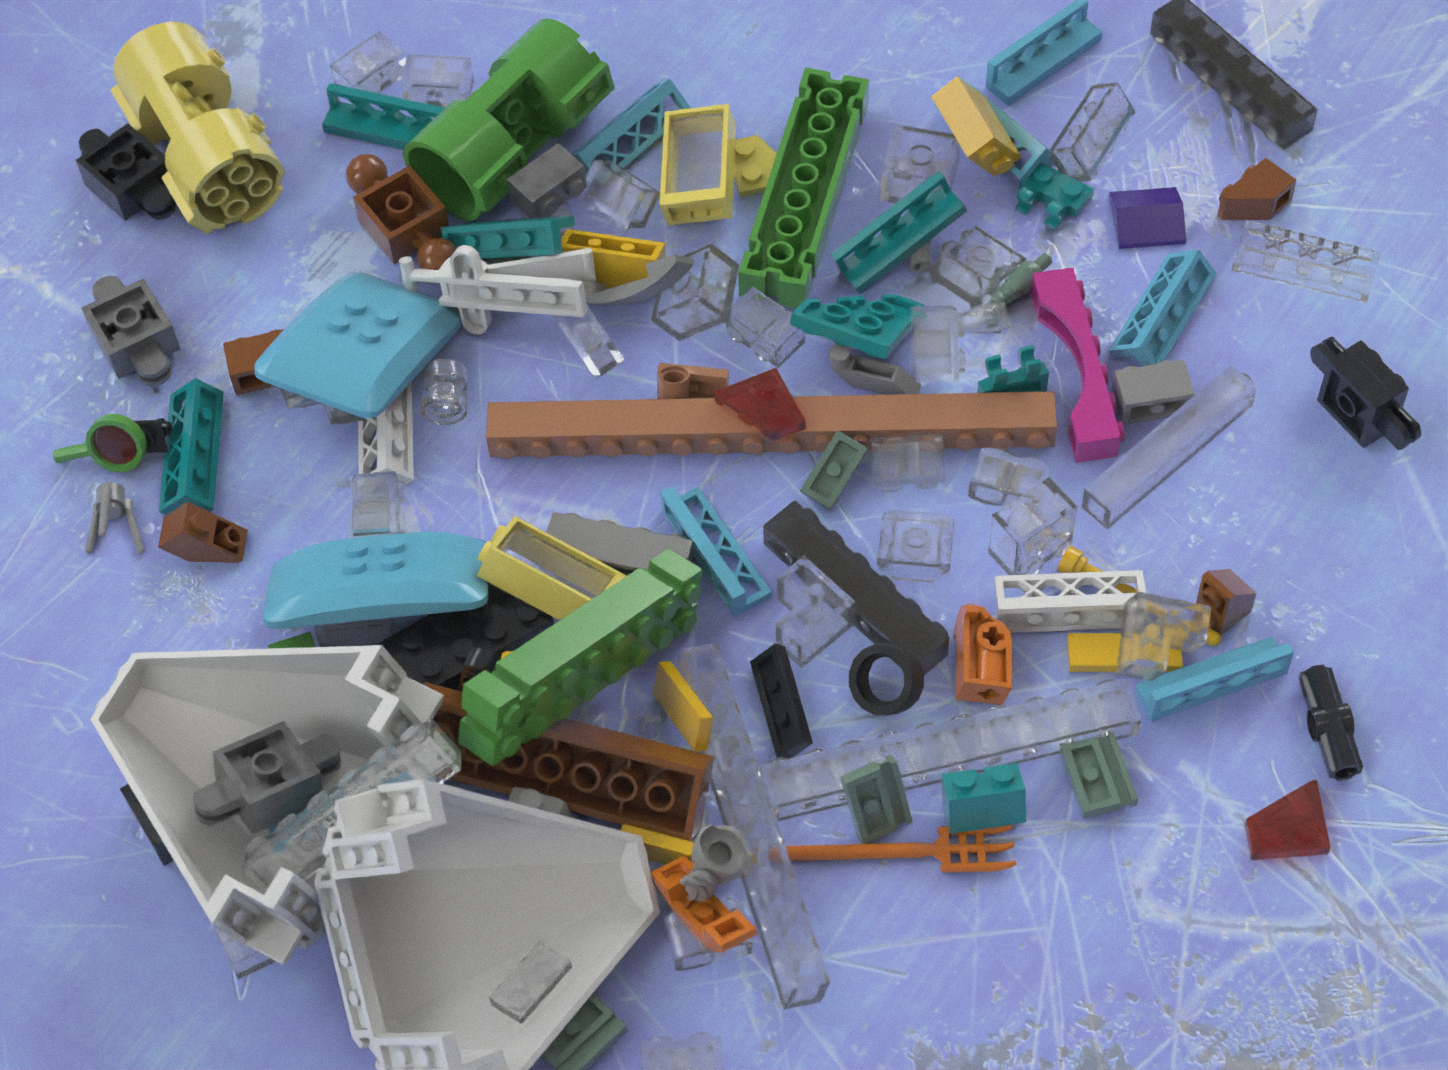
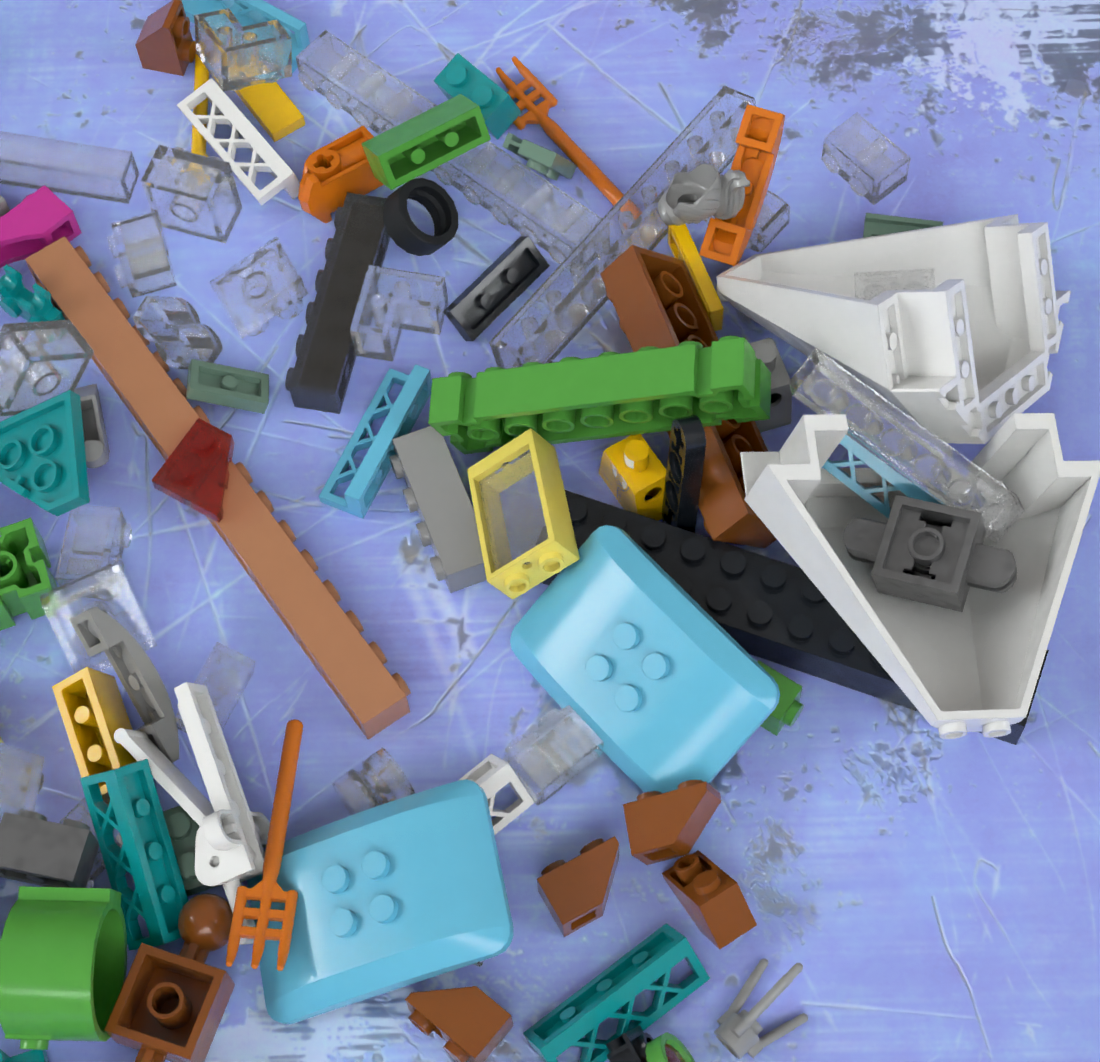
camera: 125 degrees left, 5 degrees up
yellow tile [653,661,714,752] -> none
nougat plate [657,363,729,399] -> none
sand green plate [1060,732,1138,819] -> none
none -> orange piece [226,719,303,971]
none -> bright green brick [361,94,491,190]
none -> dark orange slope [537,836,619,937]
none -> dark orange slope [623,780,721,865]

